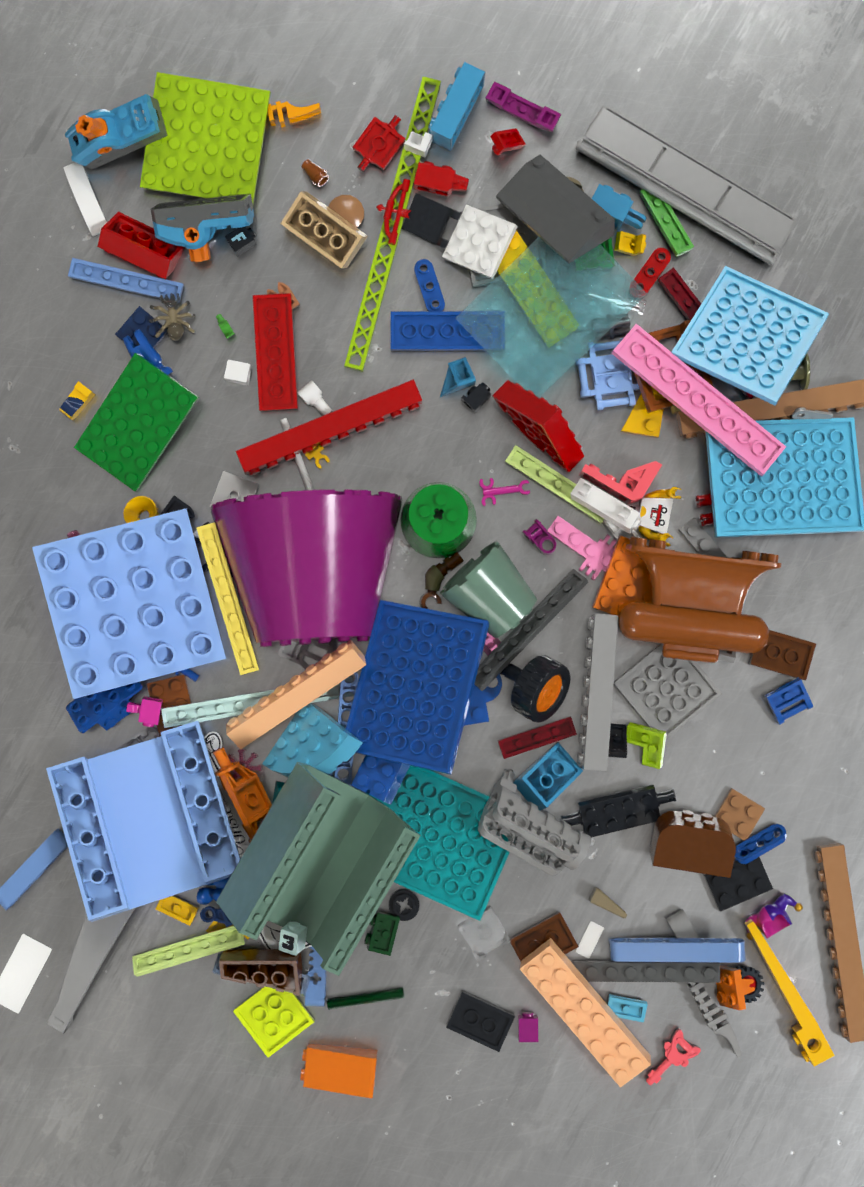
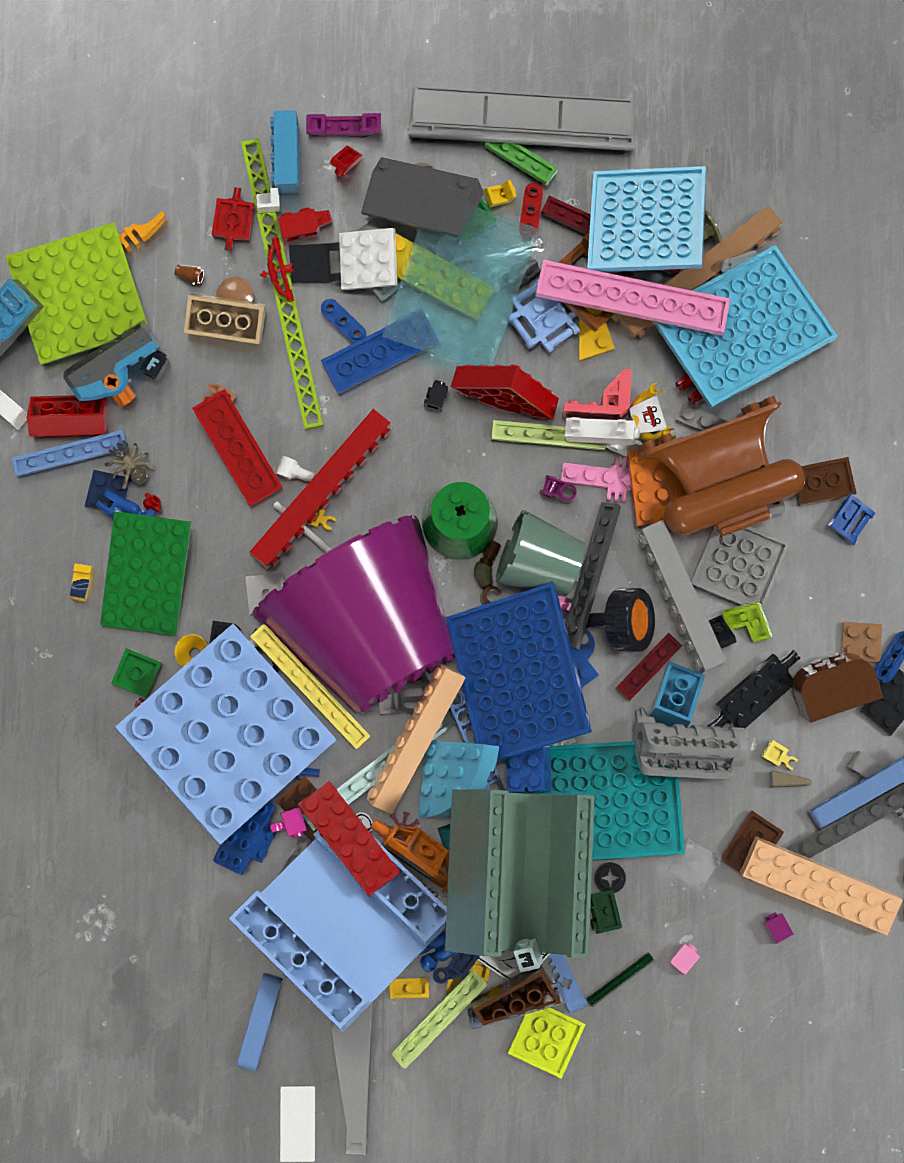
camera: 35 degrees left, 5 degrees down
bright green piece [216,314,235,339] -> none
white panel [224,360,252,386] -> none
orange slope [300,1043,378,1098] -> none
dark azure slope [440,357,476,397] -> none
black plate [446,991,515,1052] -> none
dark pink bar [479,478,530,506] -> none
white sticker [576,921,604,958] -> none
dark azure brick [592,184,647,232] -> none
medium azure plate [607,994,648,1023] -> none
none -> green plate [111,648,162,698]
none -> red plate [143,492,161,512]
none -> red plate [298,781,400,897]
none -> bright pink brick [669,944,700,975]
none -> light yellow plate [761,740,798,770]

